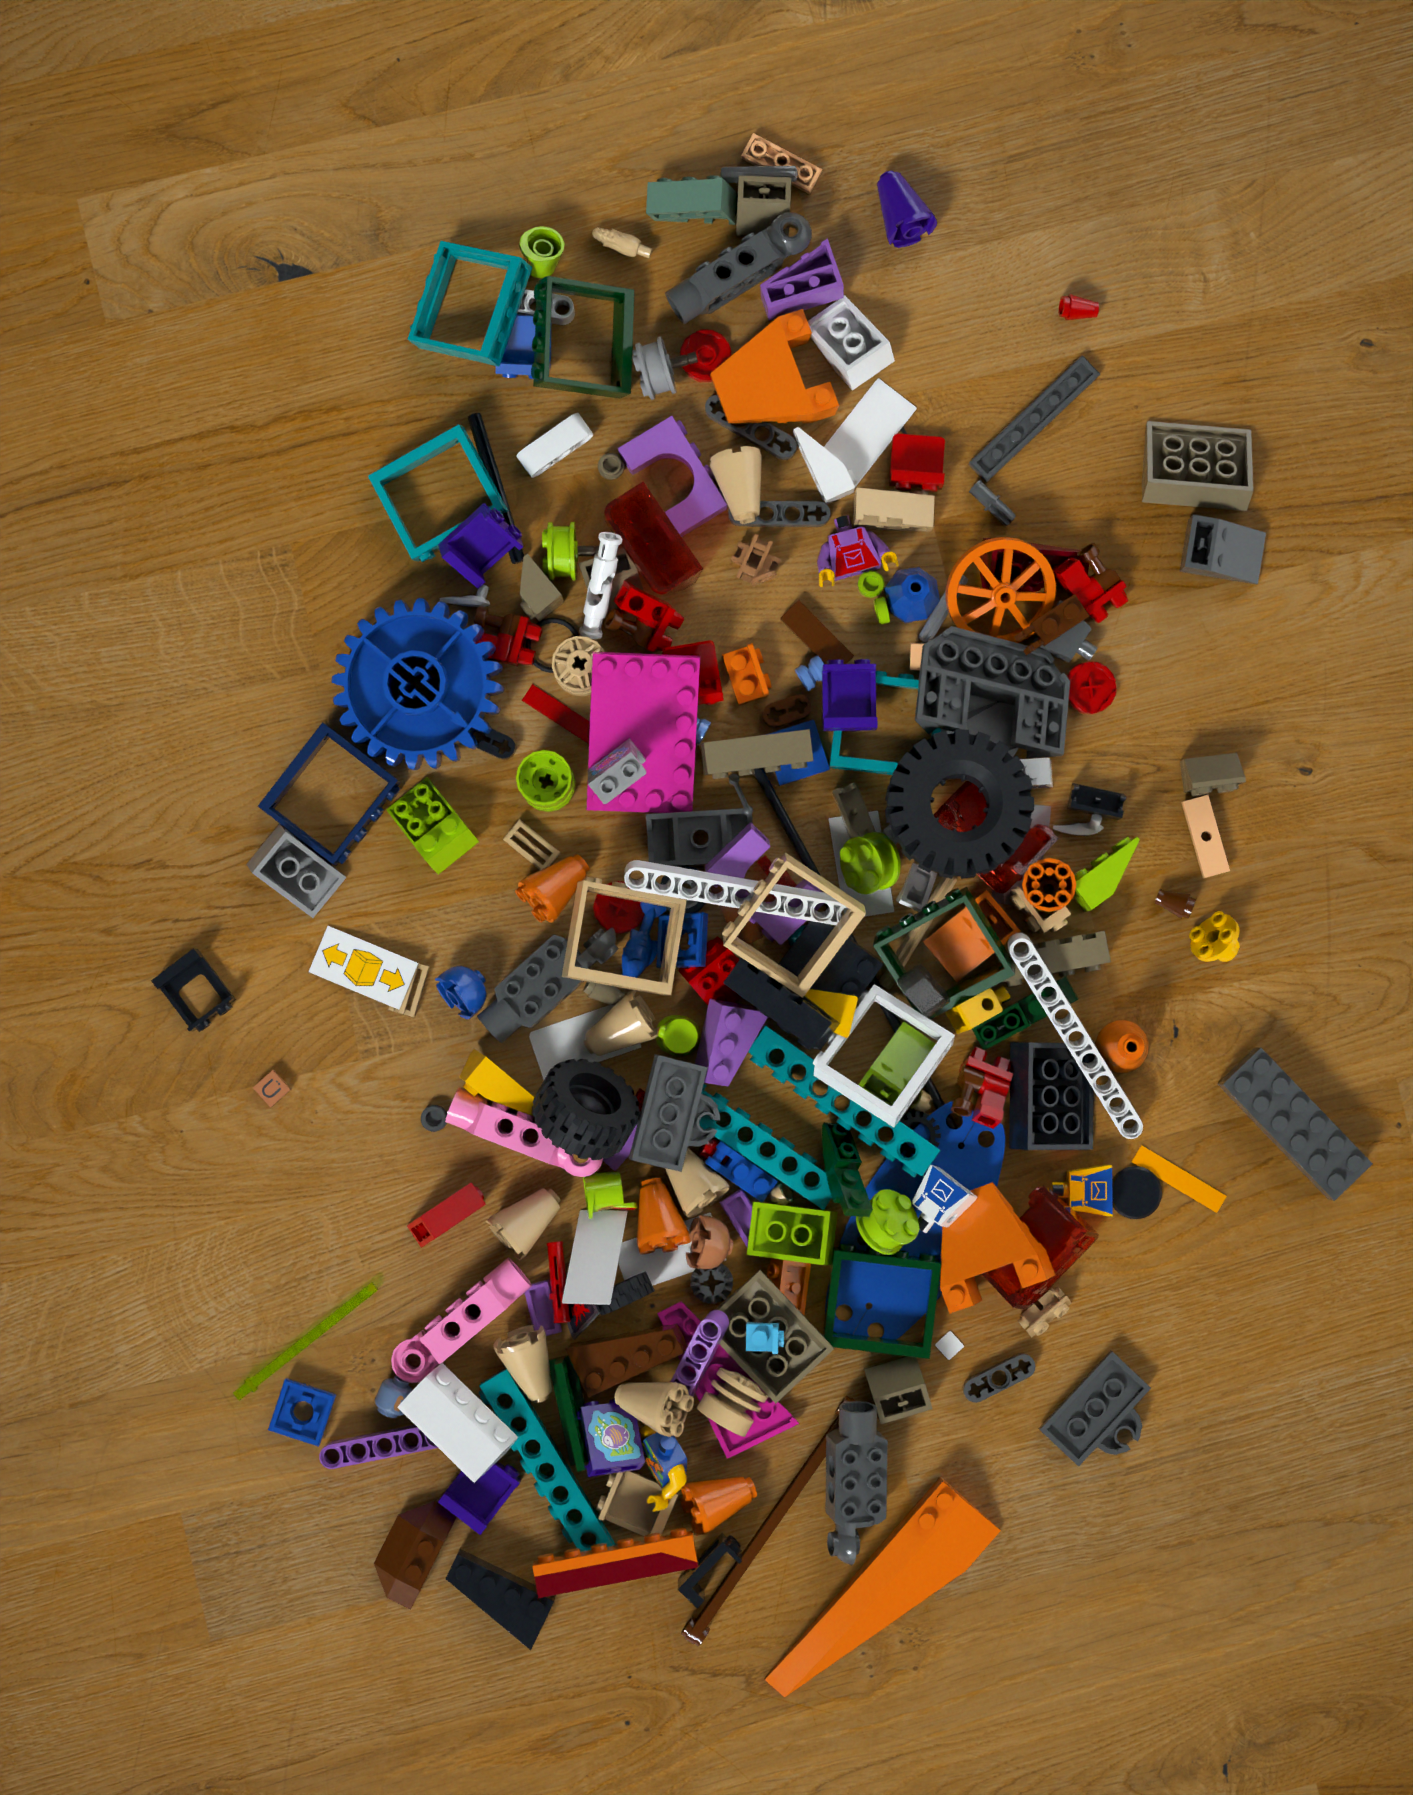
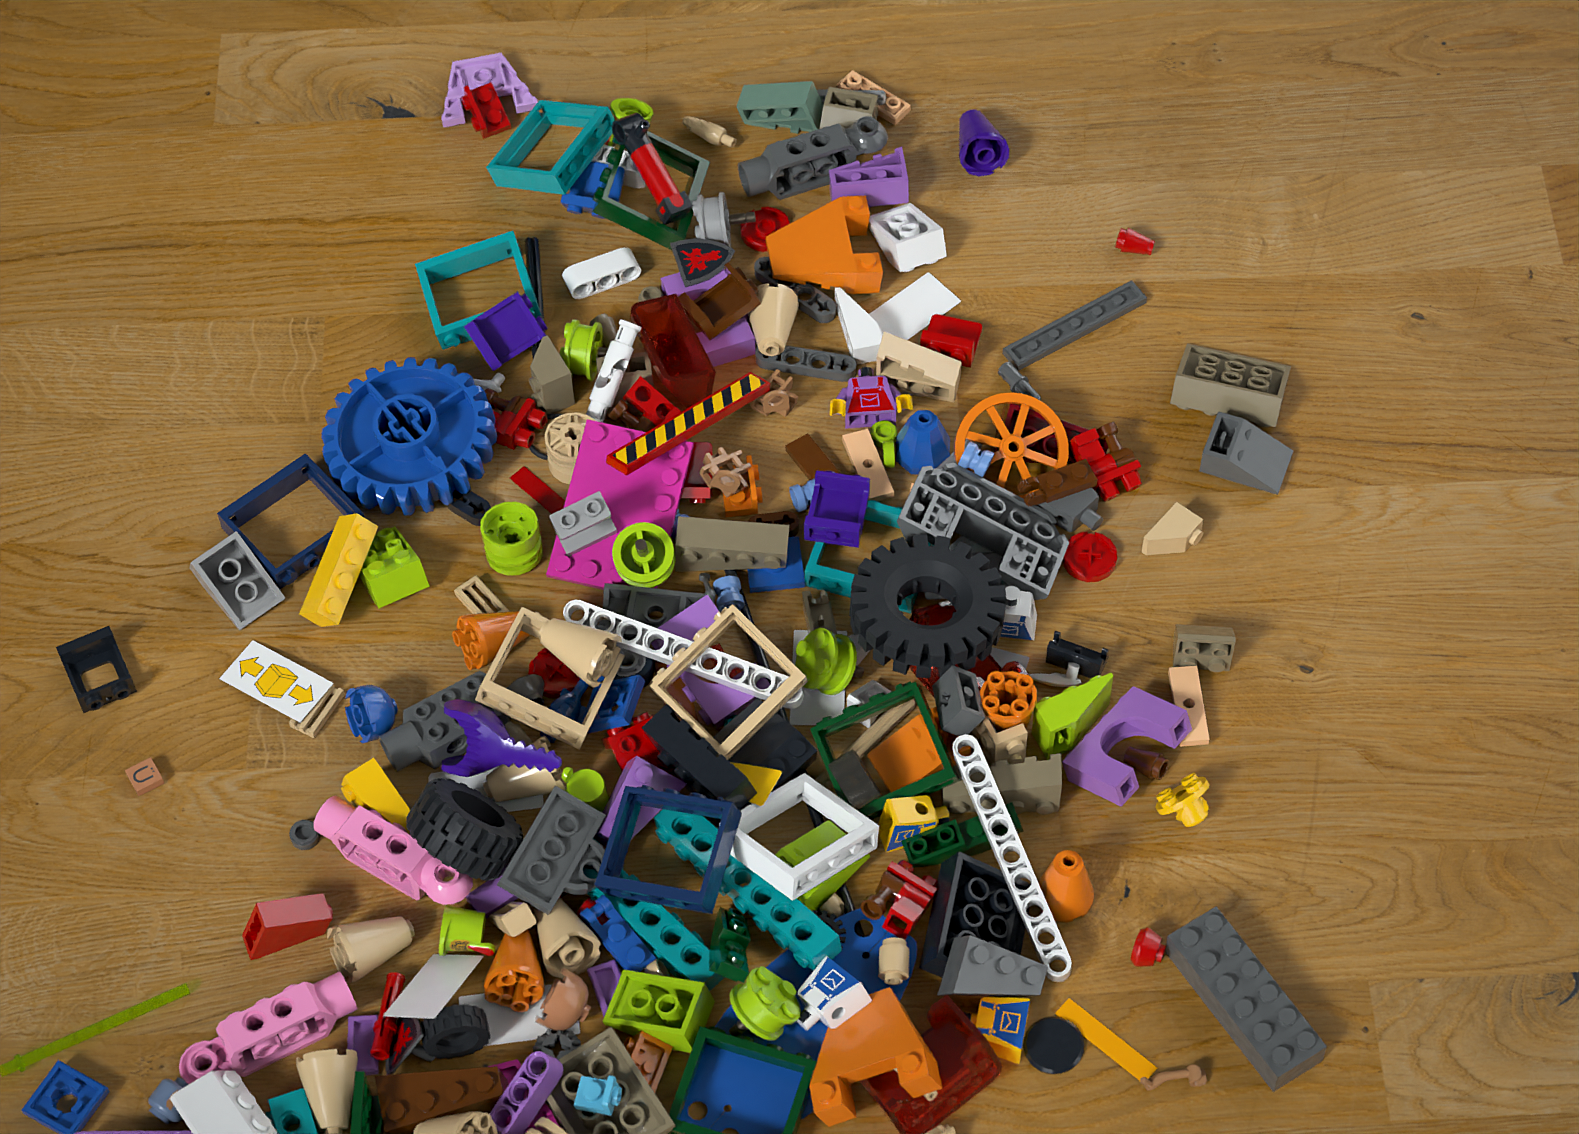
camera: 15 degrees right, 30 degrees down
none -> yellow brick [299,513,378,627]
none -> dark purple animal [441,699,562,777]
none -> lavender wing [442,53,538,128]
none -> red bracket [461,82,511,139]
none -> tan slope [488,902,536,937]
none -> tan cone [539,618,622,687]
none -> dark tan cone [589,313,618,348]
none -> dark blue window [595,784,742,914]
none -> tile [606,372,771,476]
none -> piece [612,113,693,225]
none -> lime wheel [612,522,676,588]
none -> shield [670,238,735,287]
none -> reddish brown panel [677,262,761,340]
none -> medium nougat piece [699,447,751,498]
none -> medium blue wheel [713,576,745,612]
none -> light nougat tile [842,428,894,501]
none -> tan brick [879,938,909,985]
none -> dark grey brick [932,665,985,736]
none -> dark grey wedge [938,935,1048,997]
none -> medium blue wheel [958,441,995,477]
none -> medium lavender arch [1062,686,1192,807]
none -> red cone [1130,927,1166,967]
none -> medium nougat piece [1140,1065,1207,1091]
none -> tan slope [1142,502,1203,555]

